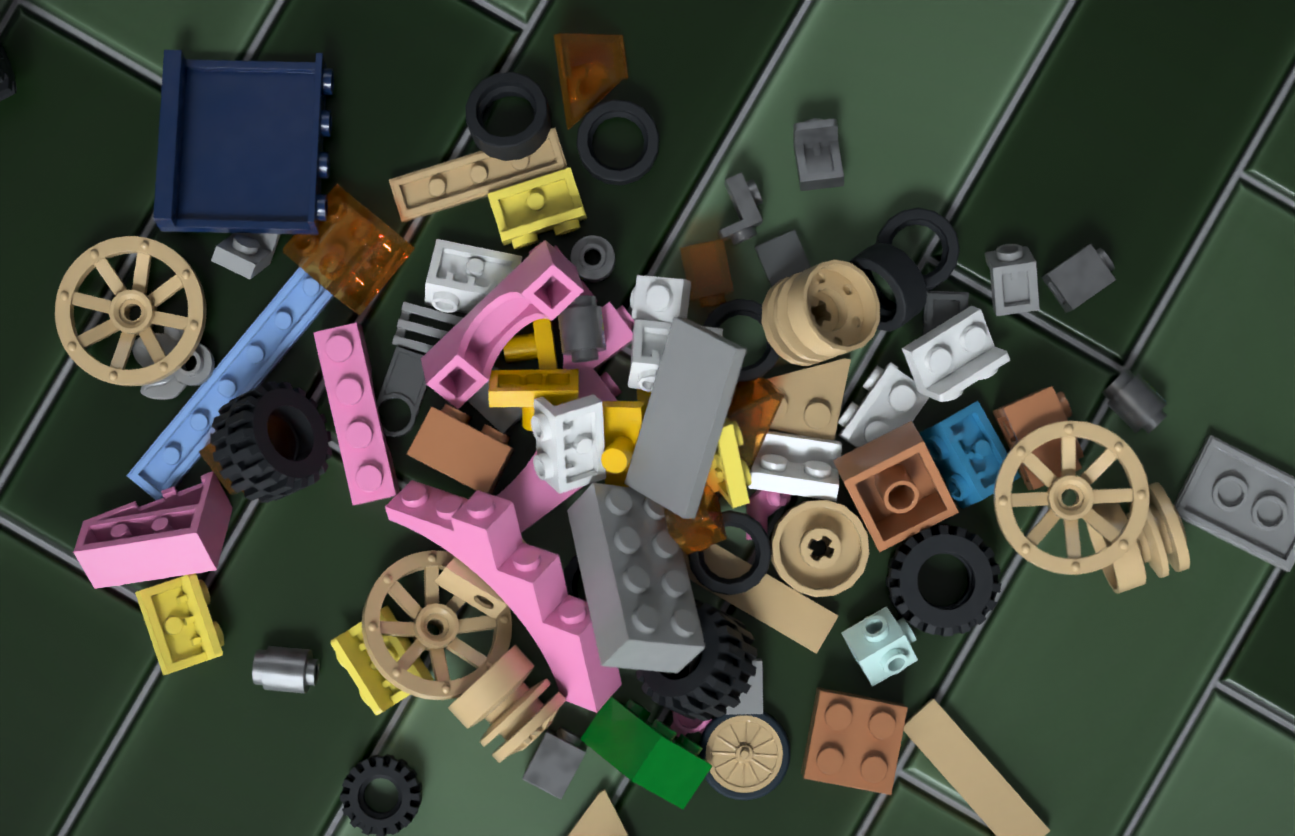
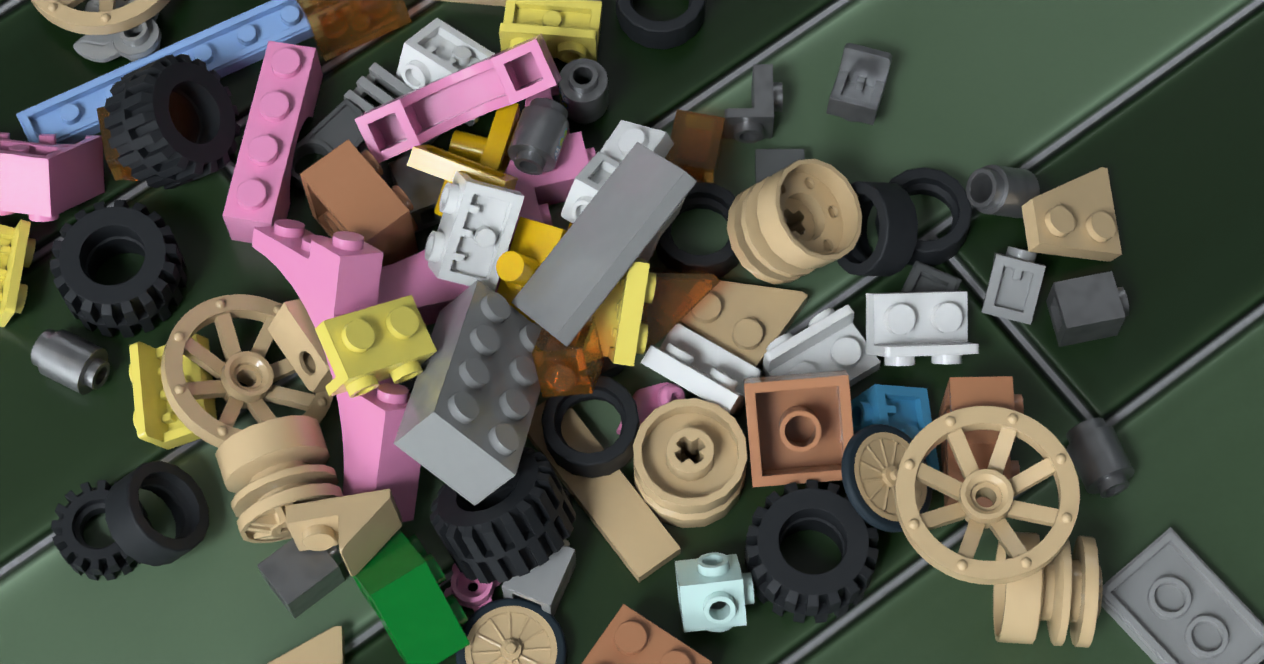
camera: 25 degrees right, 20 degrees down
none -> black tyre [50,200,187,338]
none -> black tyre [105,460,209,566]
none -> tan slope [286,488,402,577]
none -> light yellow bracket [315,295,437,398]
none -> tan wheel [841,424,932,532]
none -> flat silver brick [966,164,1040,218]
none -> tan wing [1021,167,1122,262]

